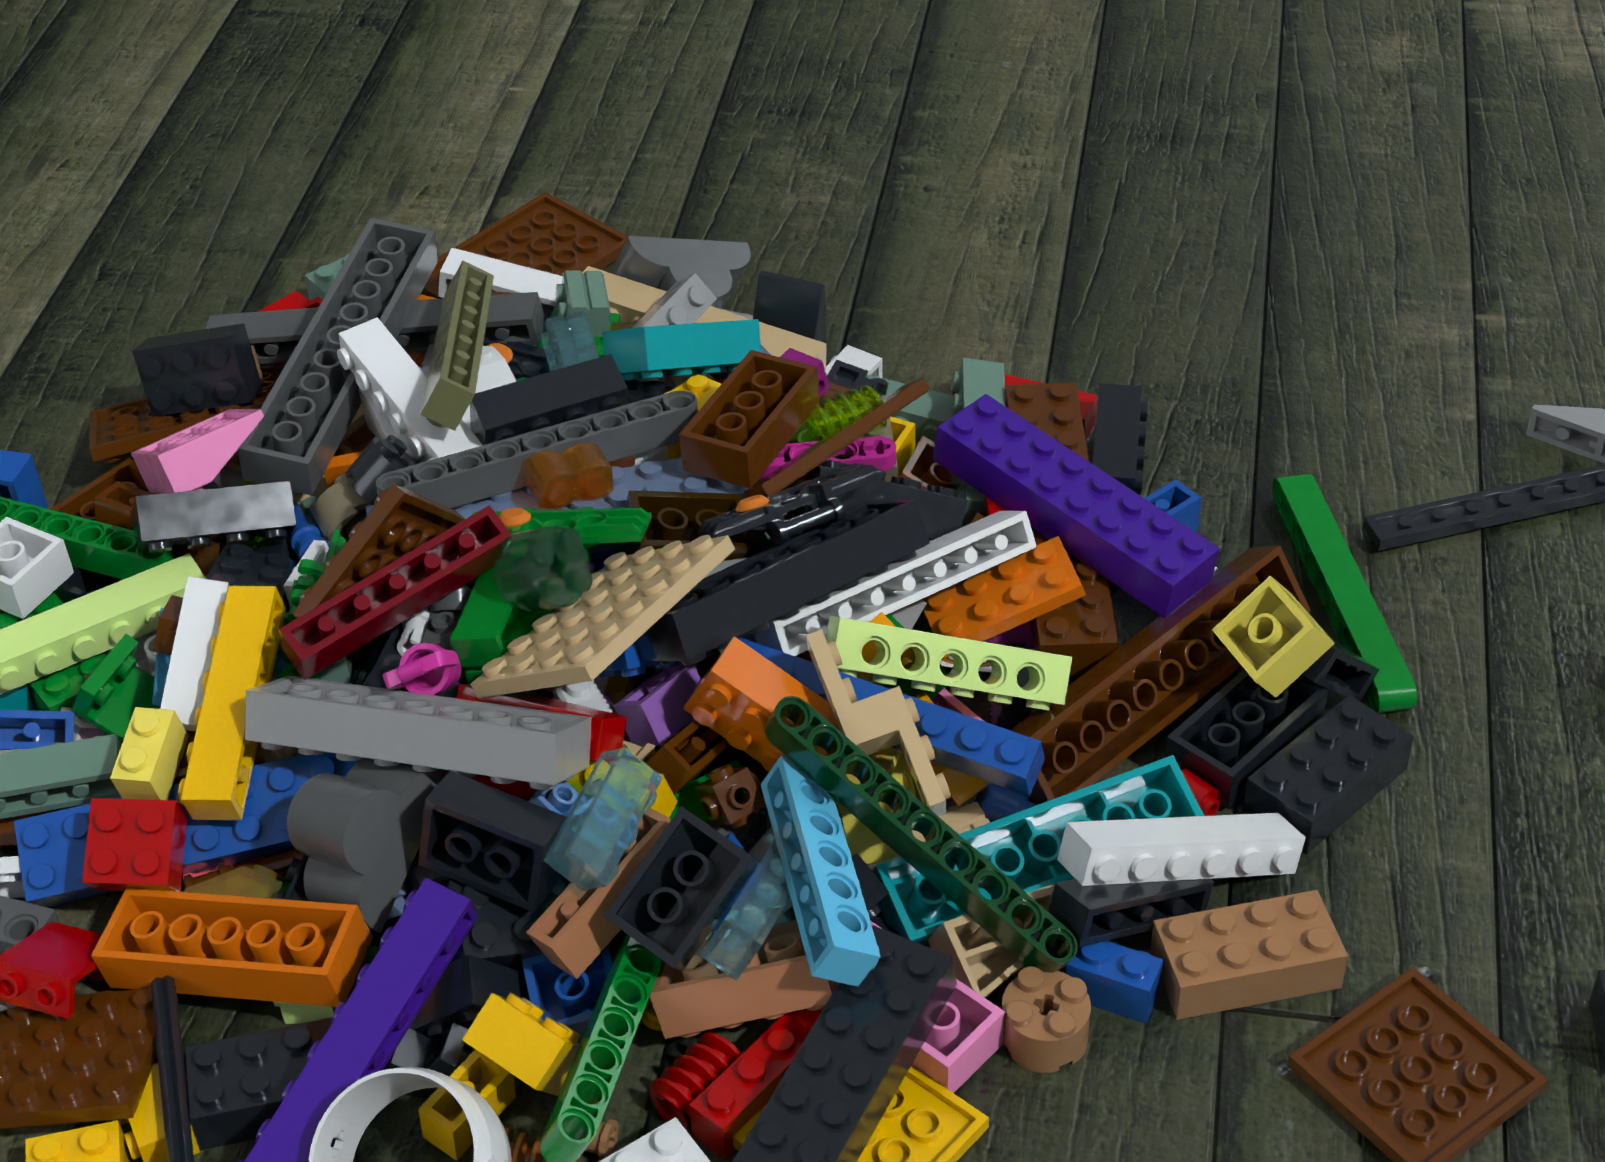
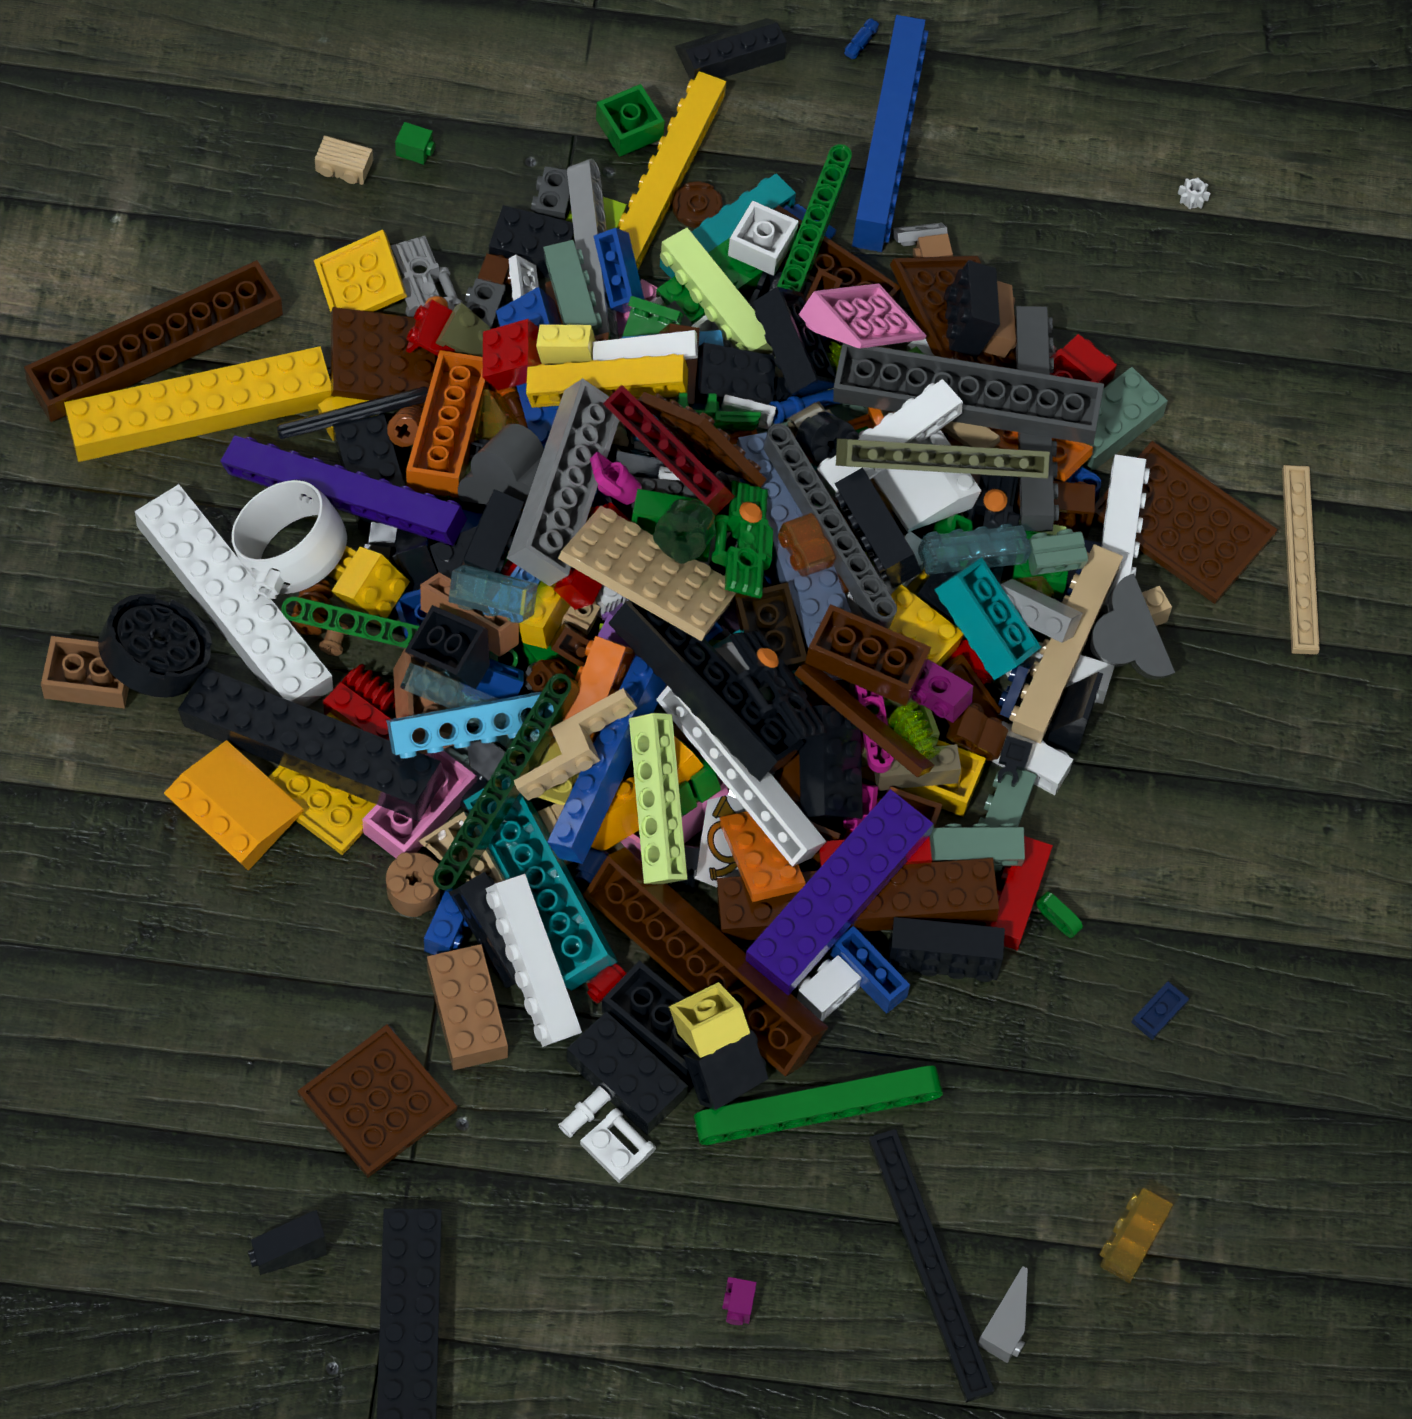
camera: 80 degrees right, 20 degrees up
none -> dark orange piece [387,405,423,447]
none -> olive wing [435,302,492,357]
none -> white pin [558,1086,611,1138]
none -> white plate [580,1108,656,1183]
none -> light grey plate [893,222,947,246]
none -> medium nougat brick [913,233,953,258]
none -> green beam [1036,892,1083,938]
none -> clear yellow brick [1099,1188,1173,1283]
none -> dark blue plate [1131,981,1189,1040]
none -> white gear [1178,178,1210,209]
none -> tan tile [1282,465,1320,654]

